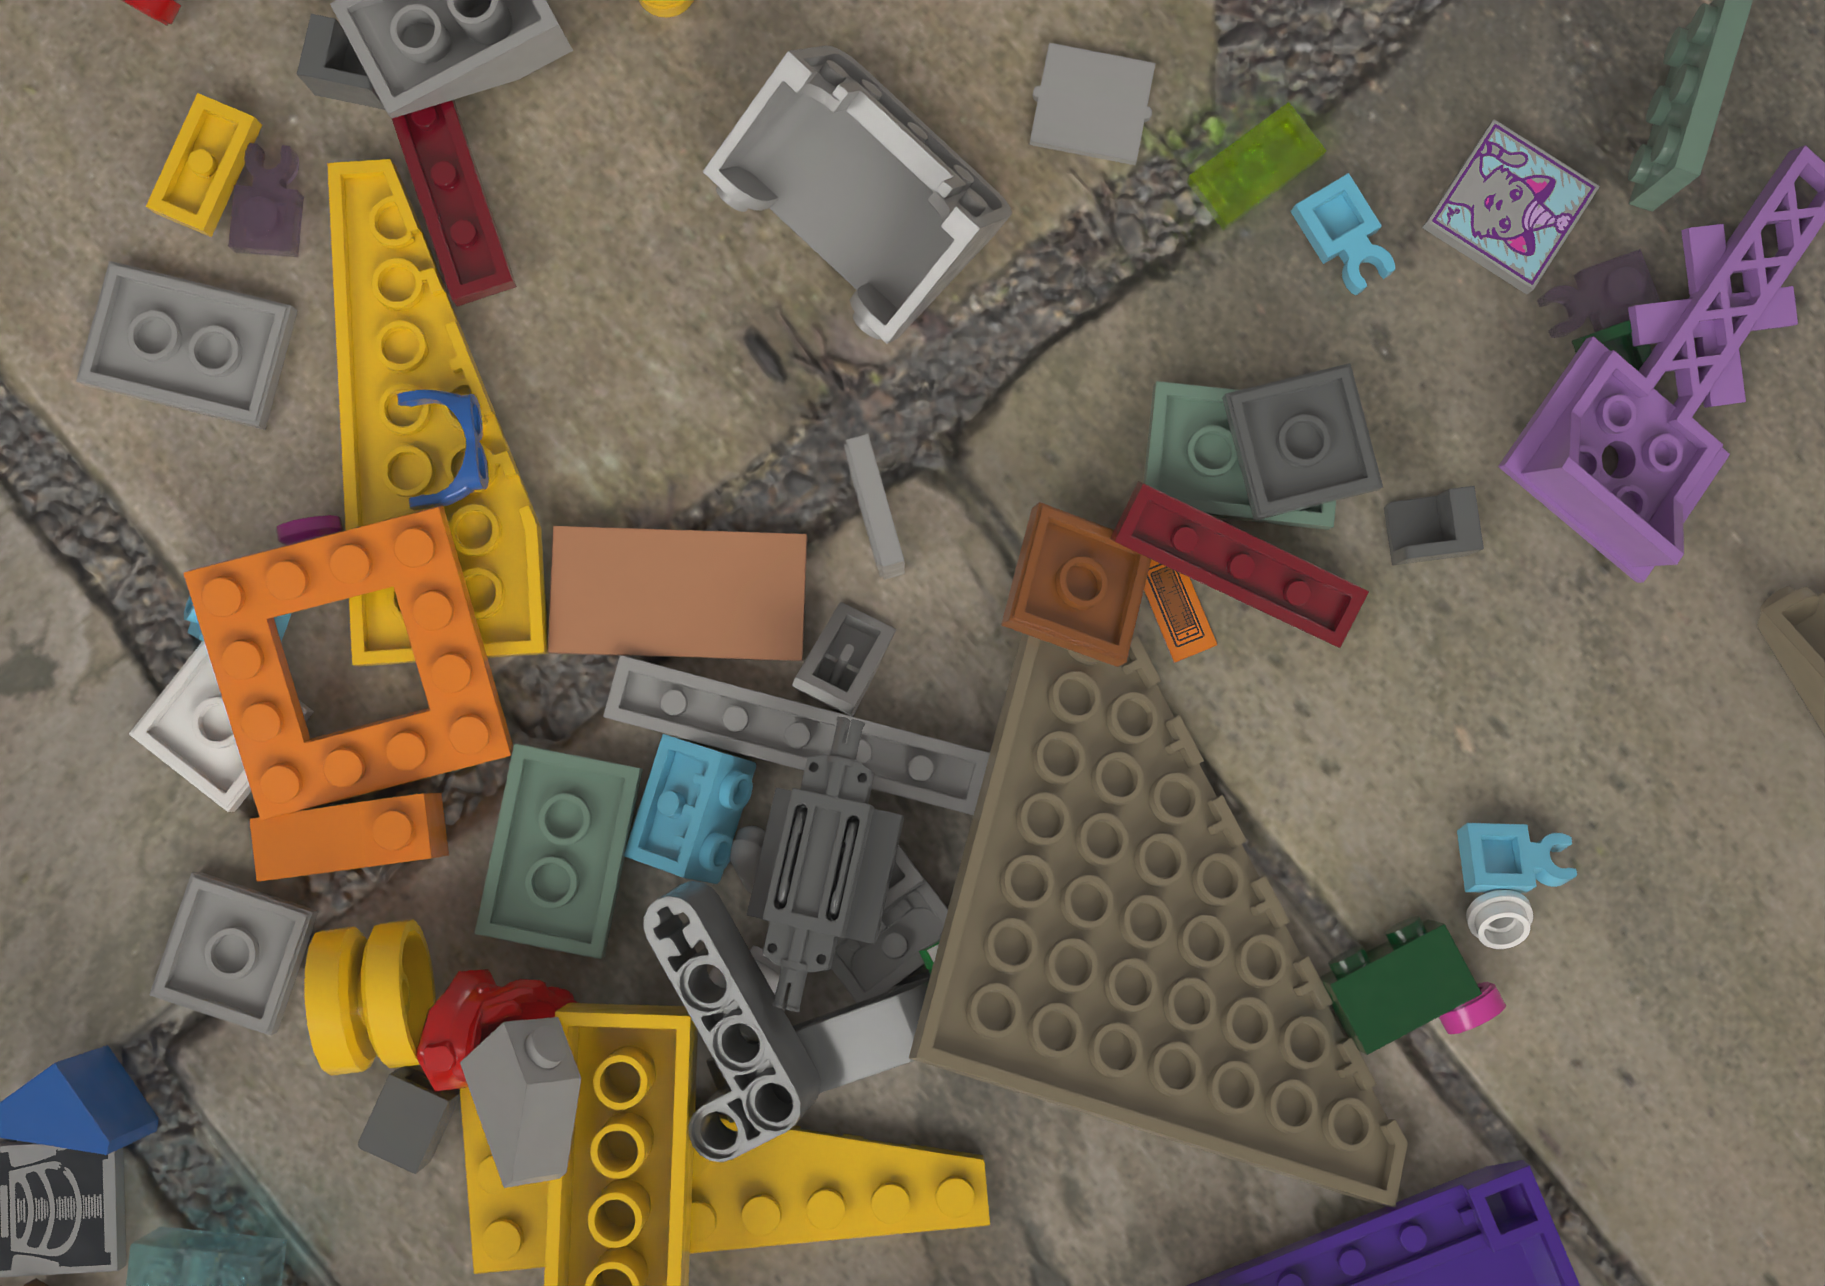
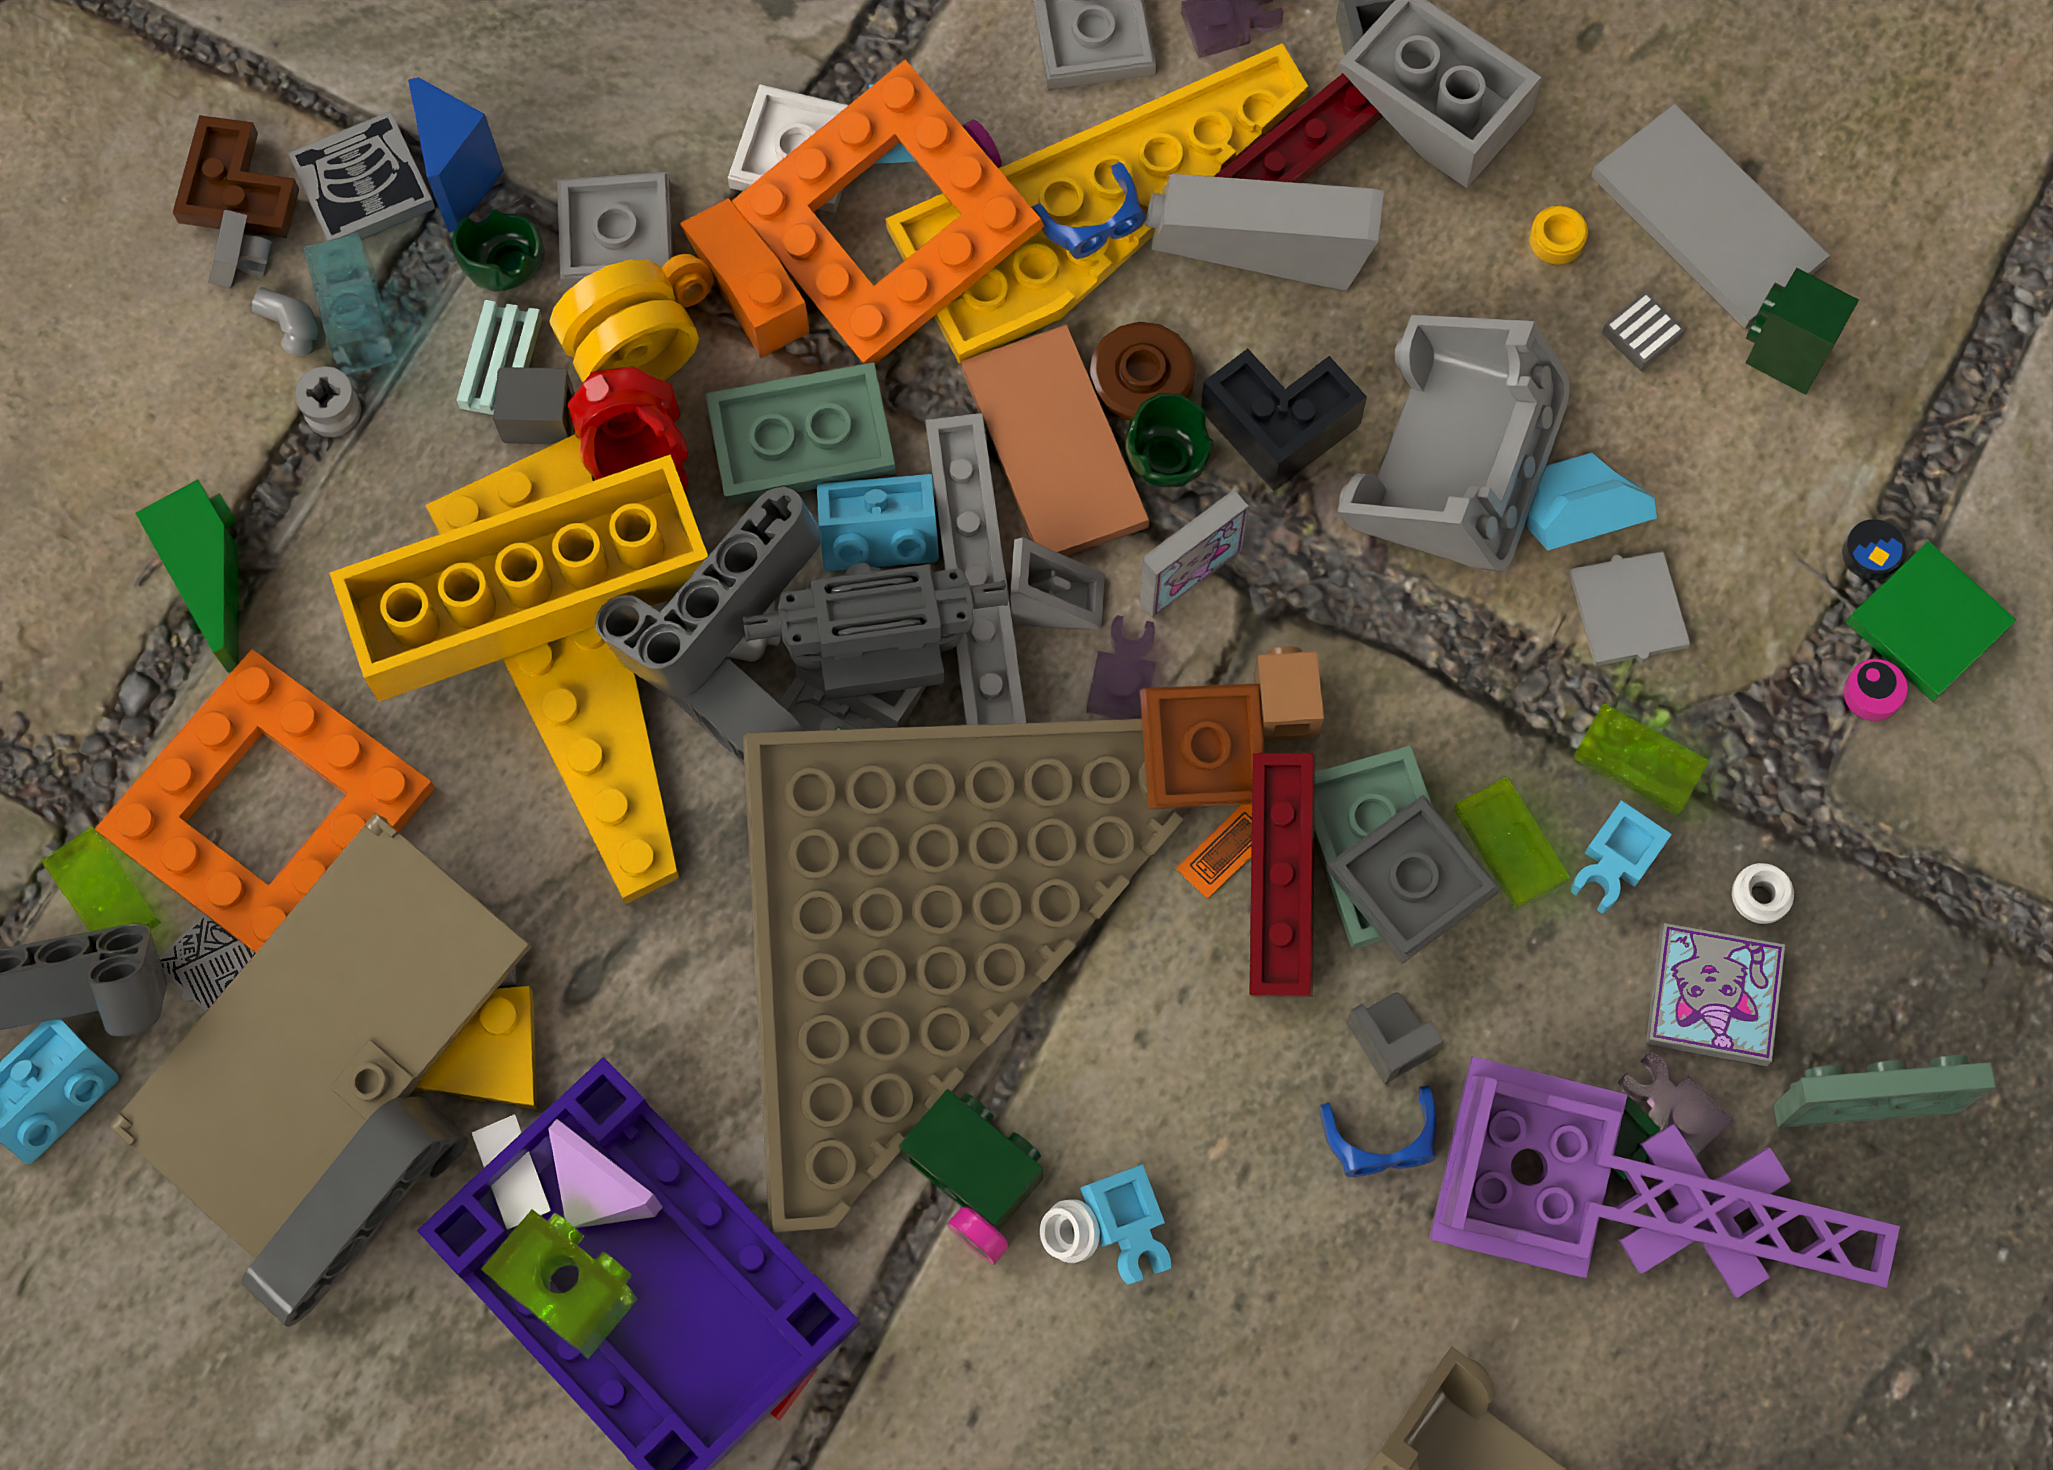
camera: 70 degrees right, 15 degrees down
light grey slope [460,1017,581,1188] -> none
none -> dark green hair [451,209,545,292]
none -> light aqua tile [456,300,542,415]
none -> light orange plate [661,254,714,308]
none -> clear purple plate [1086,615,1156,720]
none -> reddish brown wheel [1090,322,1196,421]
none -> dark green hair [1125,393,1213,487]
none -> light grey slope [1146,174,1384,291]
none -> black panel [1201,348,1367,491]
none -> medium nougat brick [1254,646,1324,741]
none -> blue cap [1320,1085,1437,1177]
none -> clear neon green plate [1453,776,1570,910]
none -> medium azure slope [1526,452,1657,551]
none -> white plate [1732,863,1794,924]

